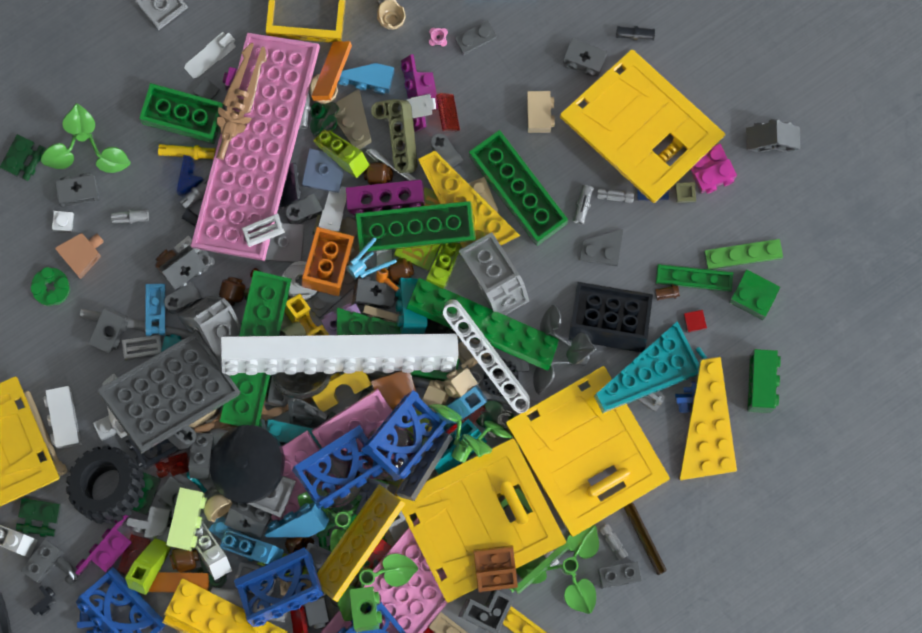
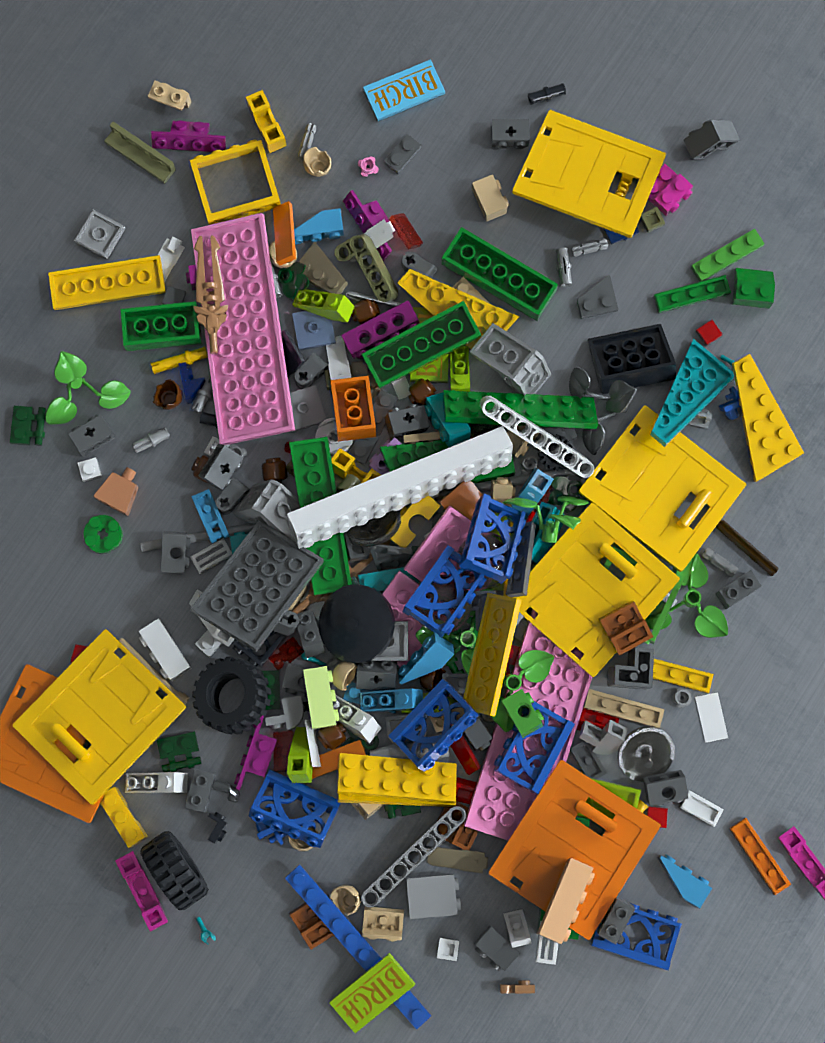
camera: 20 degrees left, 0 degrees up
white tile [242,214,285,247] -> none
medium azure plant [346,238,397,279] -> none
orange hand [376,268,399,292] -> none
tan brick [442,368,478,398] -> none
reddish brown pin [655,284,680,301] -> none
green brick [747,349,781,413] -> none
none -> yellow plate [48,255,166,310]
none -> reddish brown hair [153,379,183,410]
none -> white sticker [305,720,321,767]

